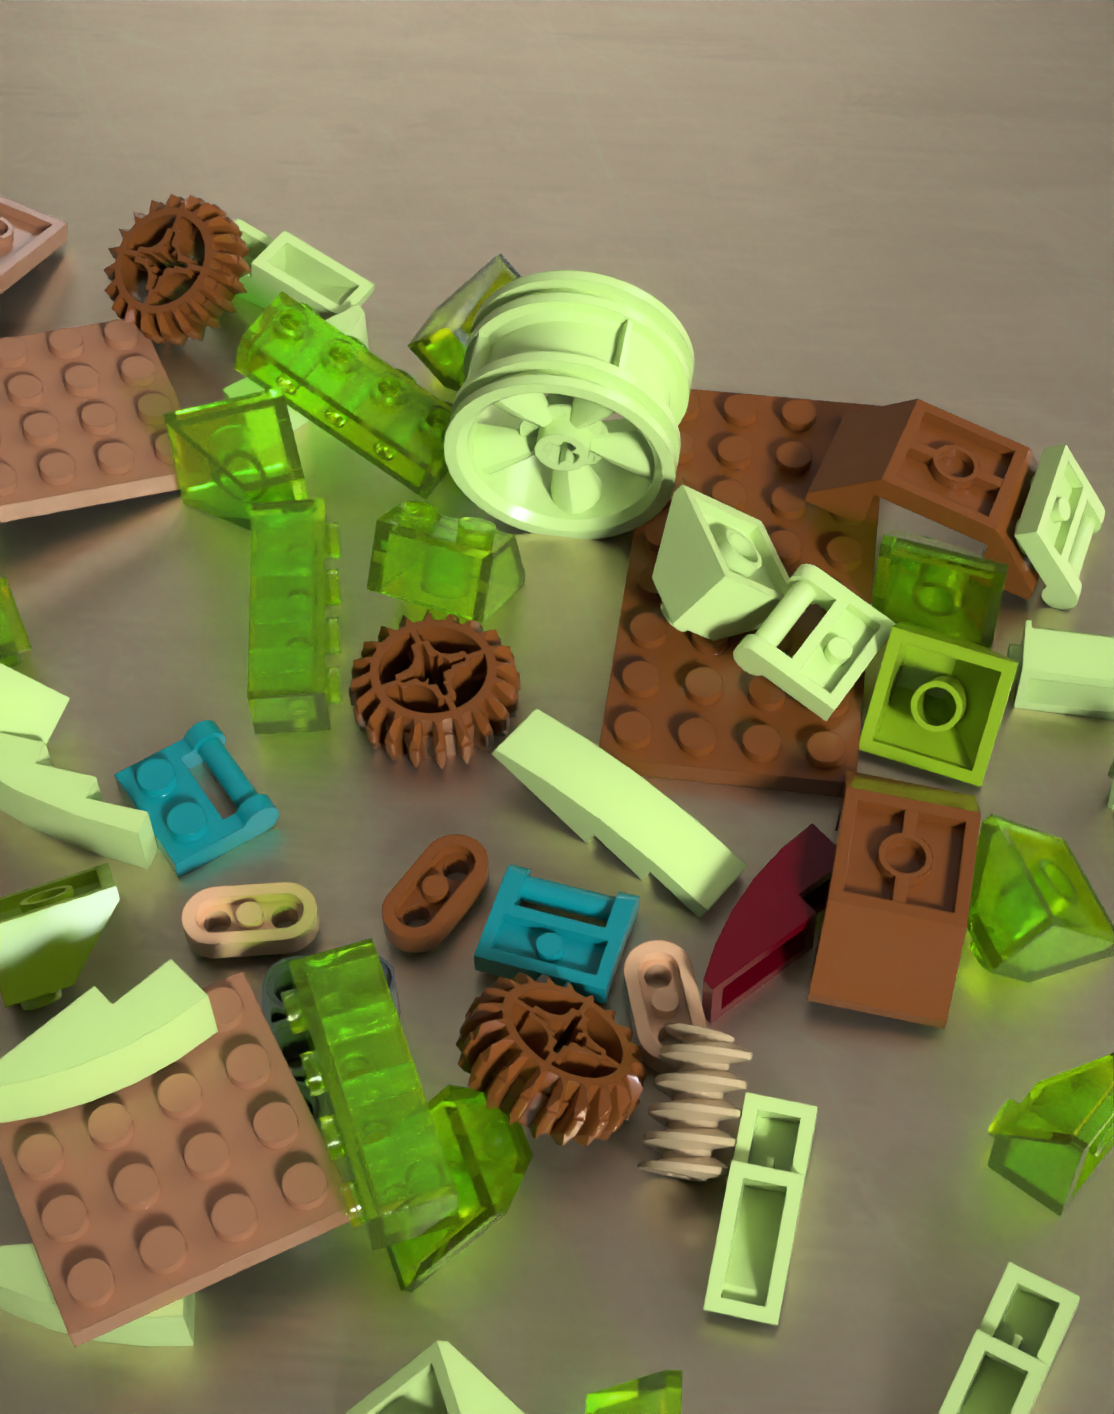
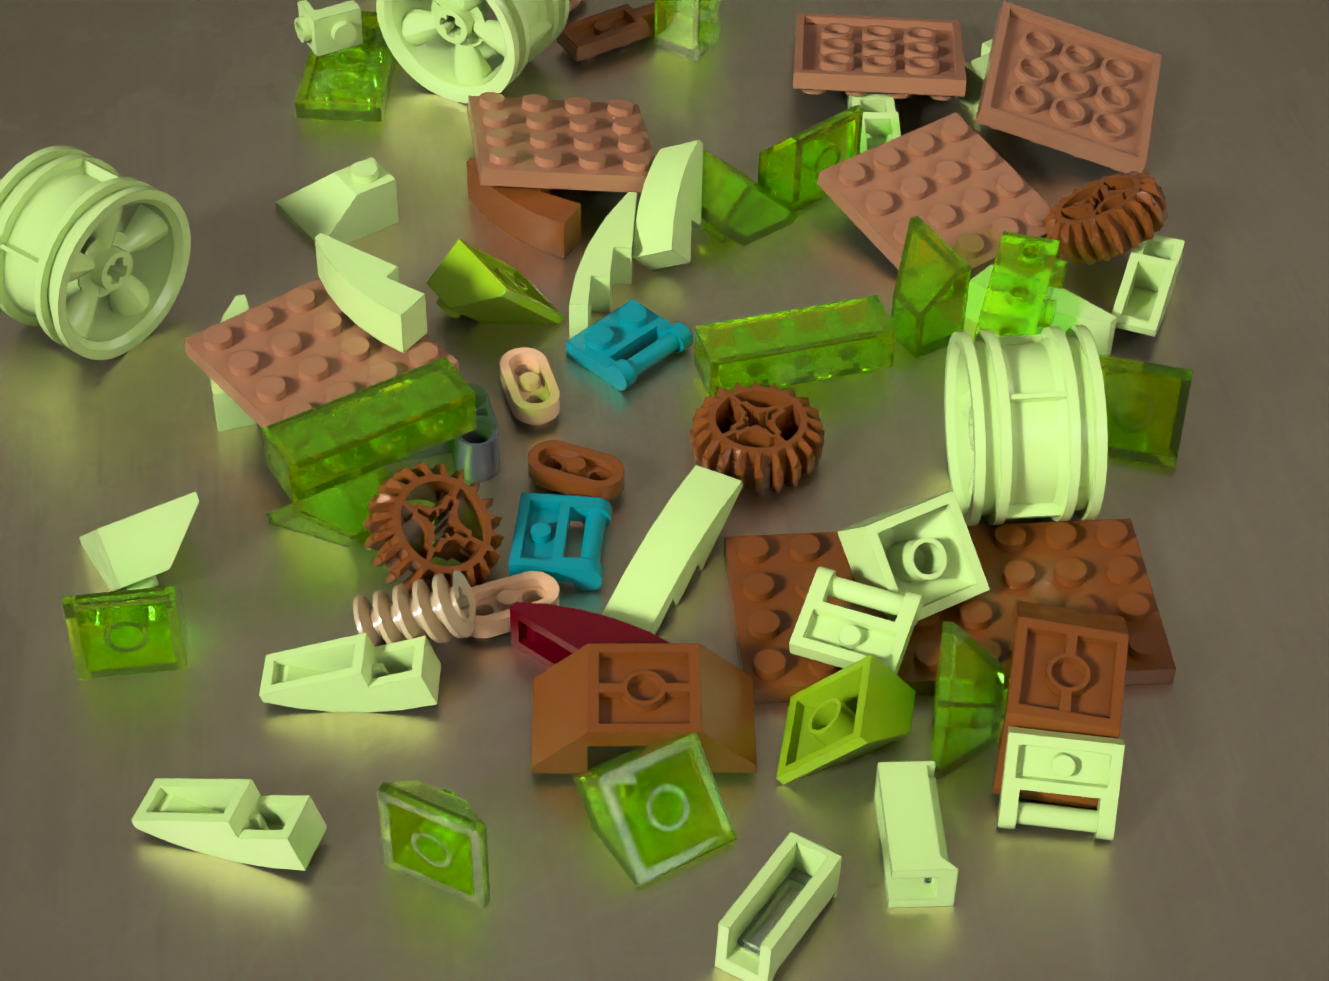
camera: 75 degrees right, 10 degrees down
clear neon green slope [366,501,526,623] -> none

